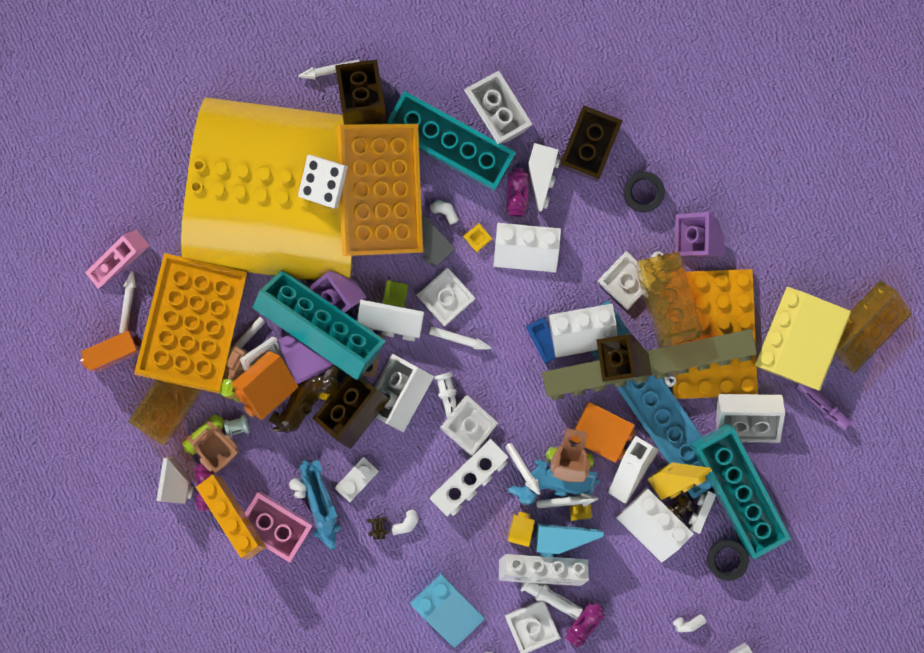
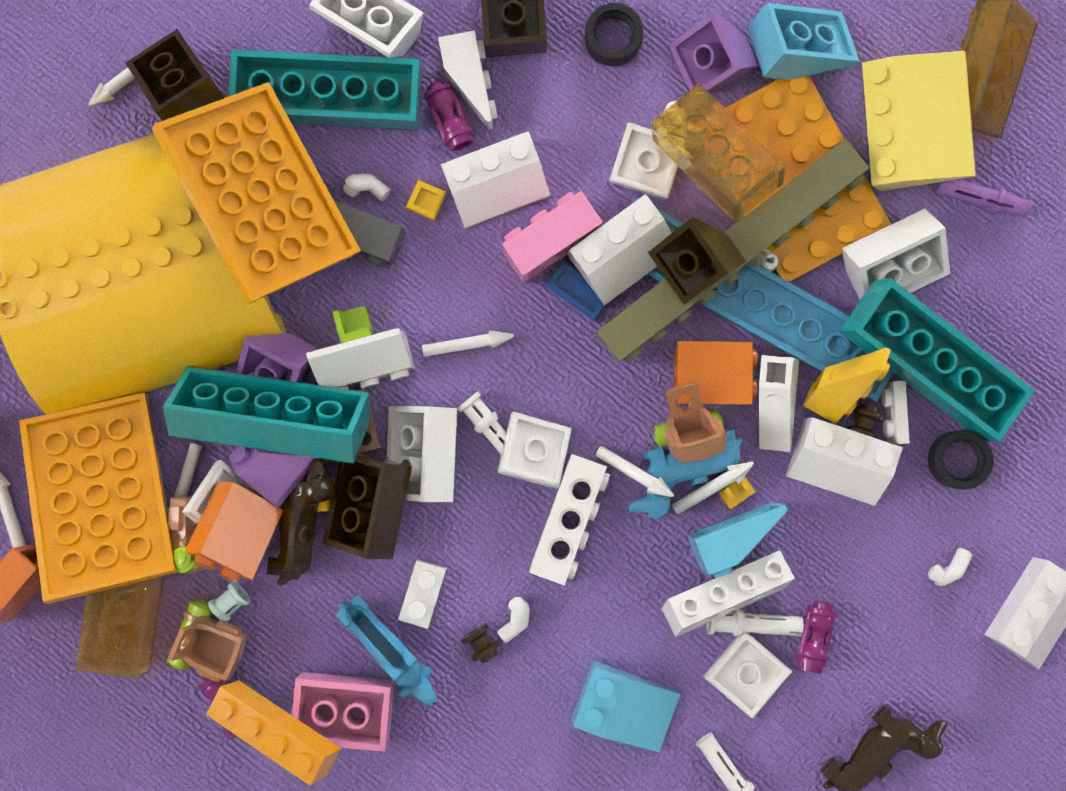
camera: 20 degrees left, 0 degrees up
white slope [156,457,194,504] -> none
white arm [289,478,307,498] -> none
white tile [298,155,348,208] -> none
white tile [416,267,476,327] -> none
yellow slope [507,511,535,547] -> none
none -> bright pink brick [502,191,603,283]
none -> medium azure slope [747,3,860,80]

